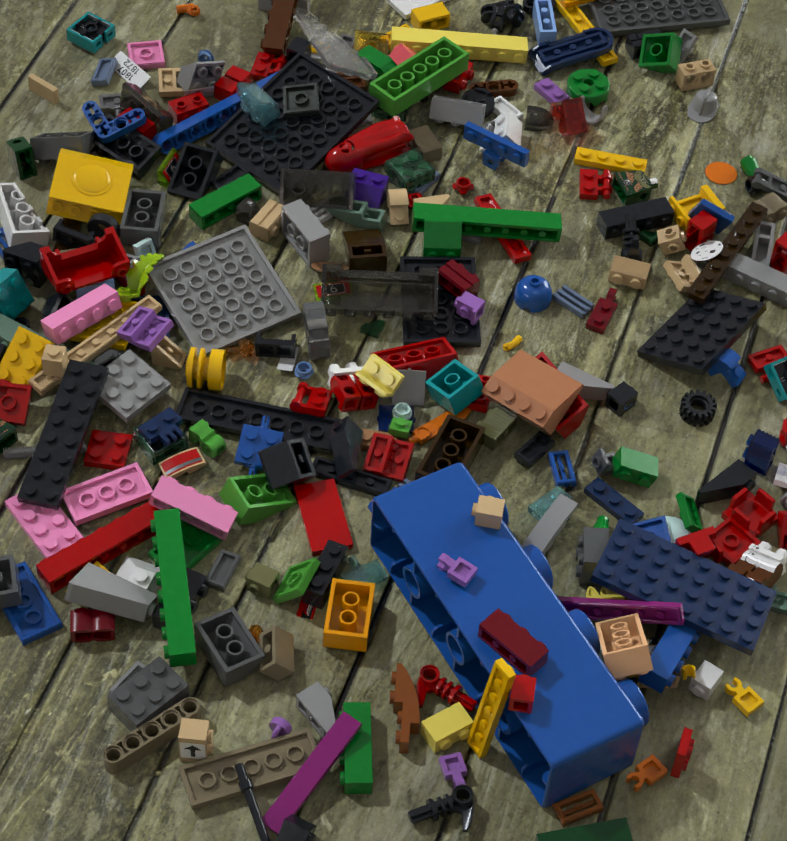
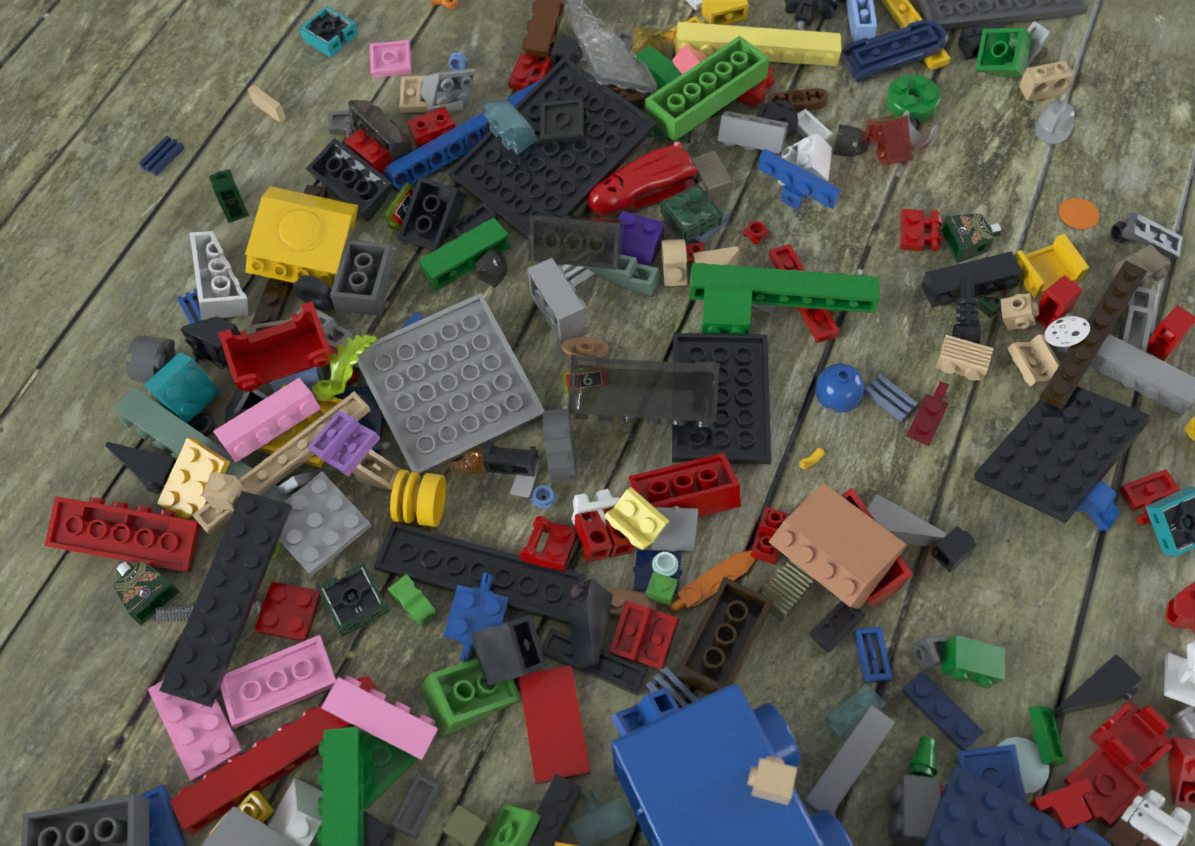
camera: 10 degrees right, 10 degrees up
dark grey slope [30,131,95,163] -> none
black hinge [52,218,96,249] -> none
blue beam [82,101,147,143] -> none
sand blue tile [91,58,118,86] -> none
white sticker [114,51,151,91] -> none
light aqua plate [133,237,156,261] -> none
dark blue hinge [138,407,184,447] -> none
slope [158,447,207,479] -> none
red piece [214,65,252,101] -> none
tan brick [249,199,284,242] -> none
dark brown slope [342,229,387,274] -> none
clear green tile [360,320,386,339] -> none
teal brick [425,359,484,415] -> none
dark red brick [436,259,480,297] -> none
medium lavender brick [454,291,485,326] -> none
medium lavender plate [534,77,570,108] -> none
yellow plate [574,147,647,174] -> none
black tyre [679,389,717,427] -> none
blue tile [688,199,735,234] -> none
green cone [740,155,759,177] -> none
clear blue brick [742,429,780,476] -> none

